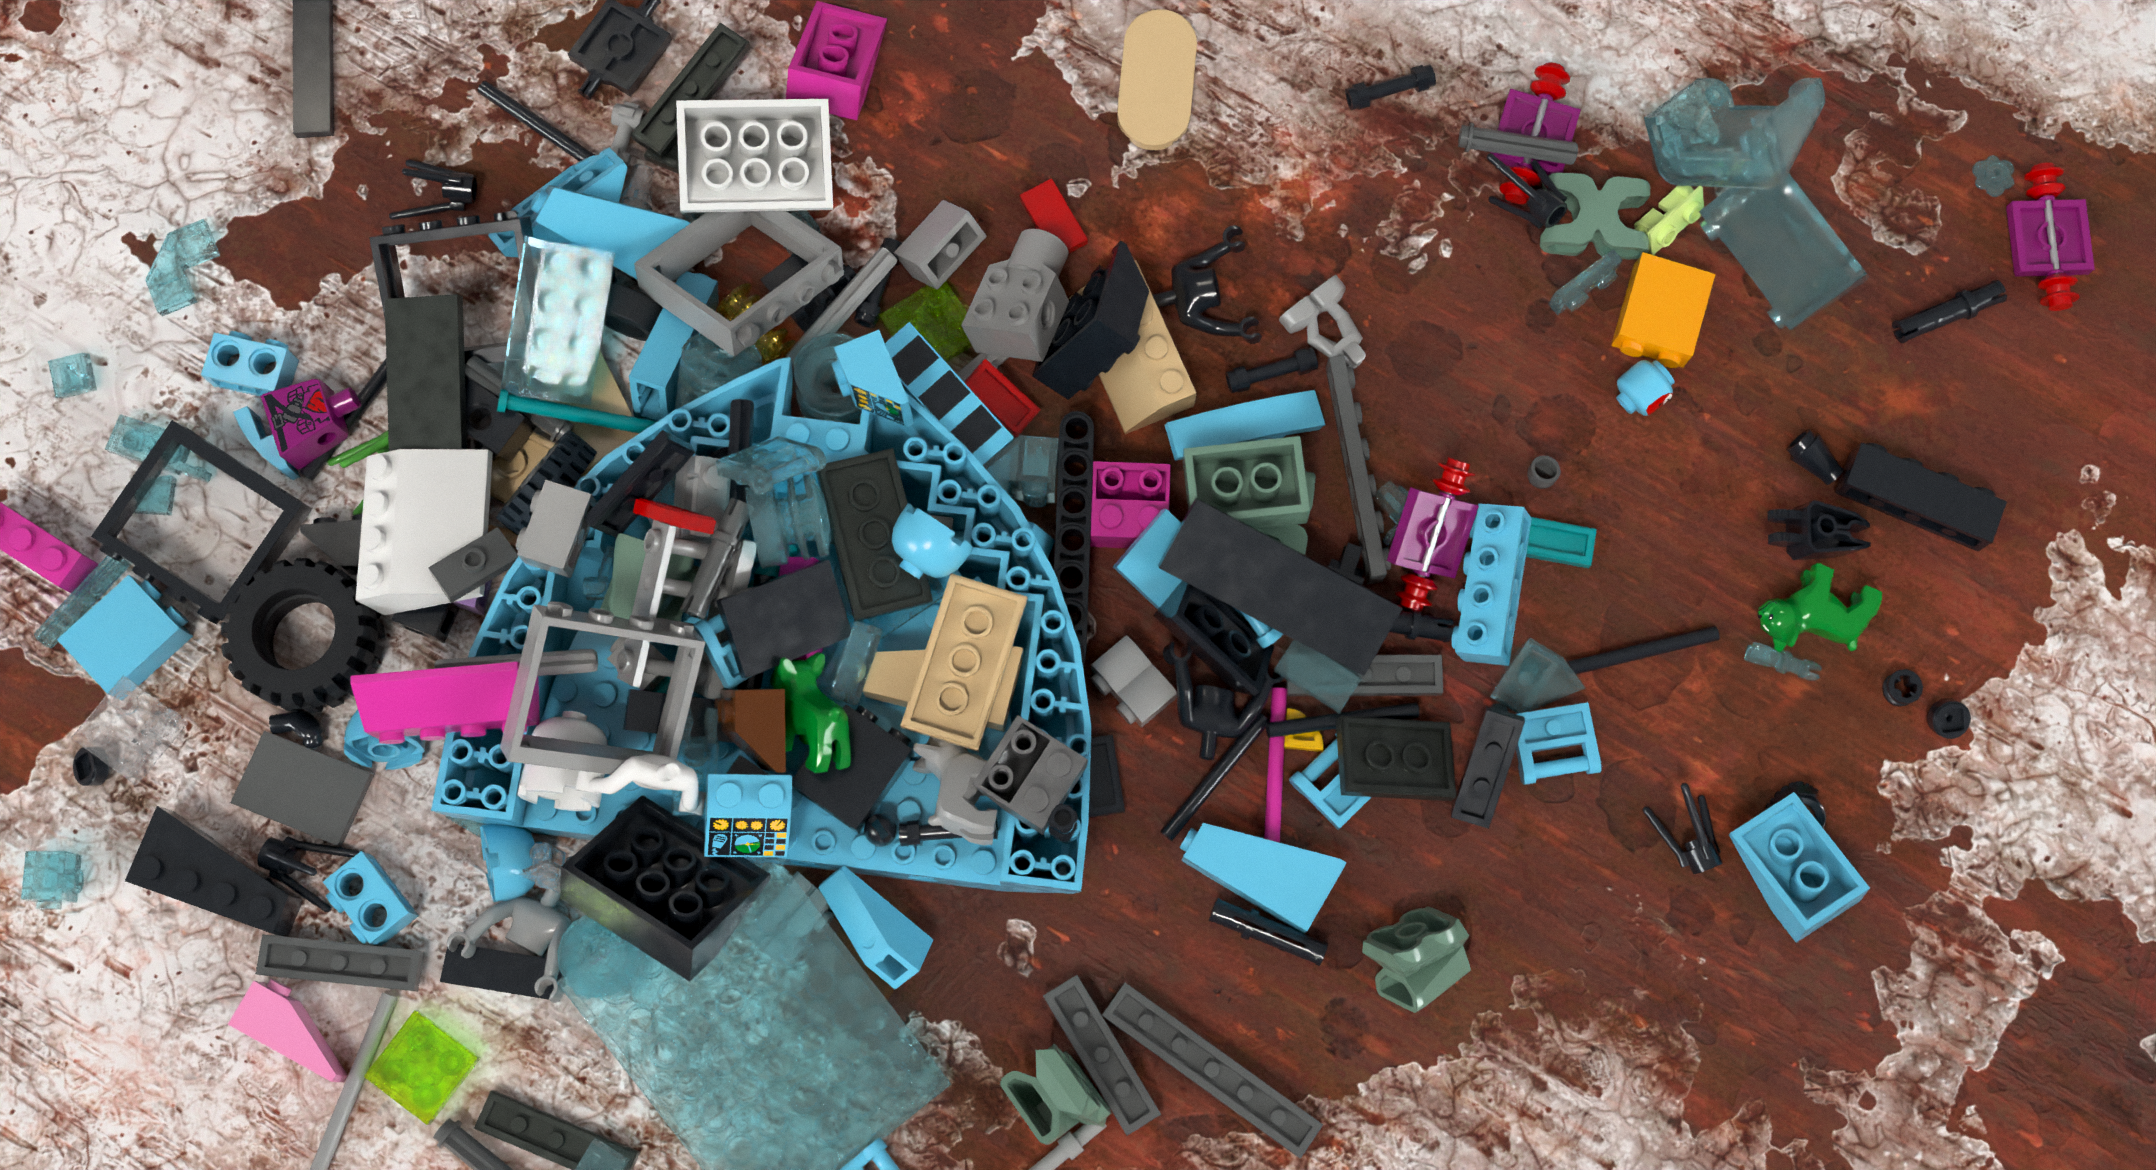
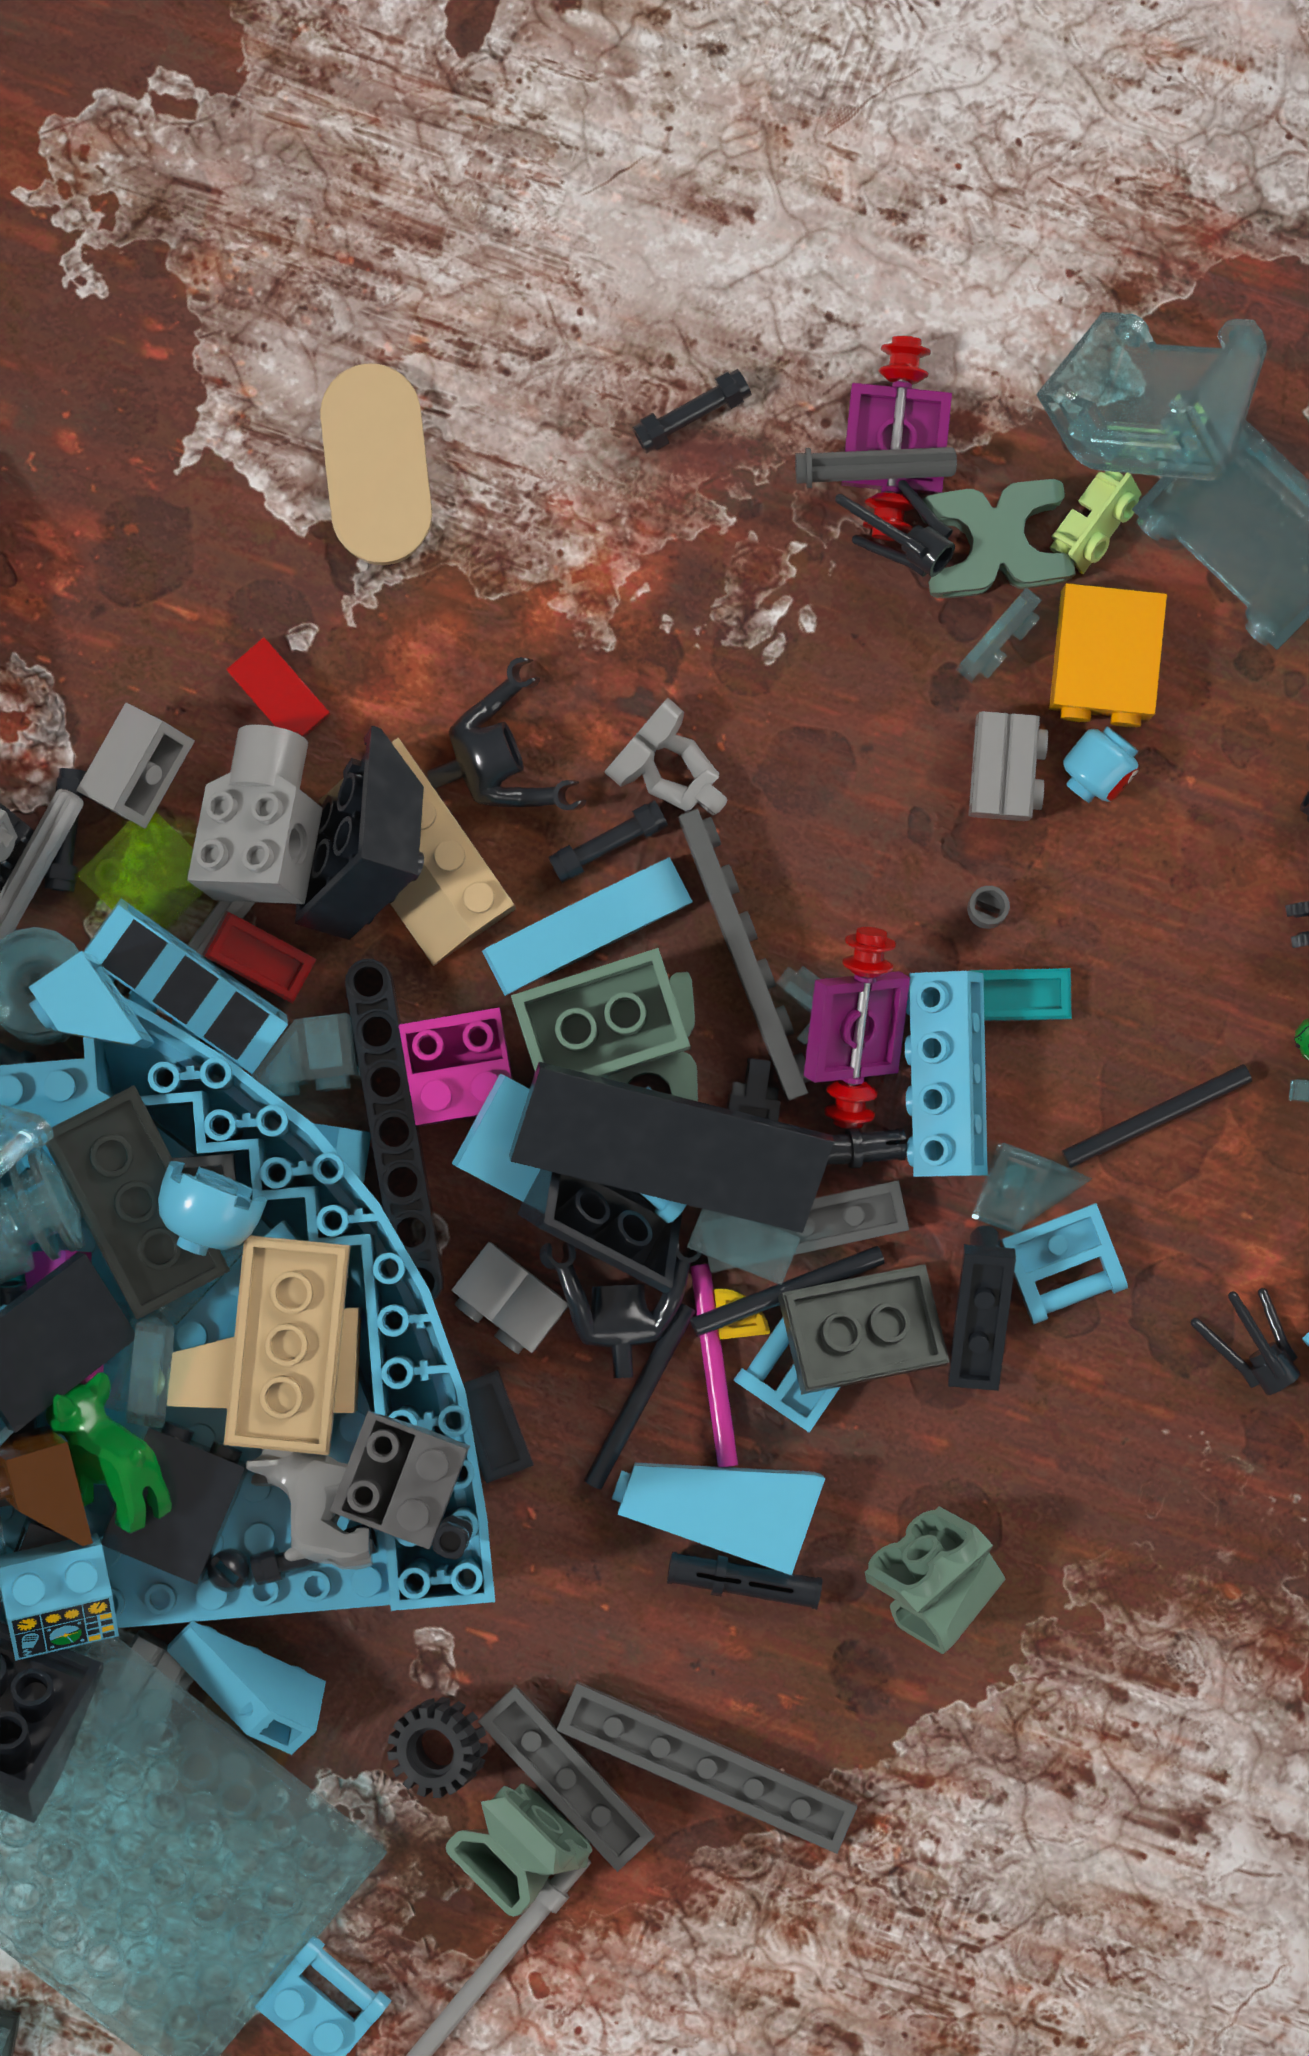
camera: 10 degrees left, 10 degrees up
none -> black tyre [387,1697,488,1798]
none -> light grey brick [968,711,1048,821]

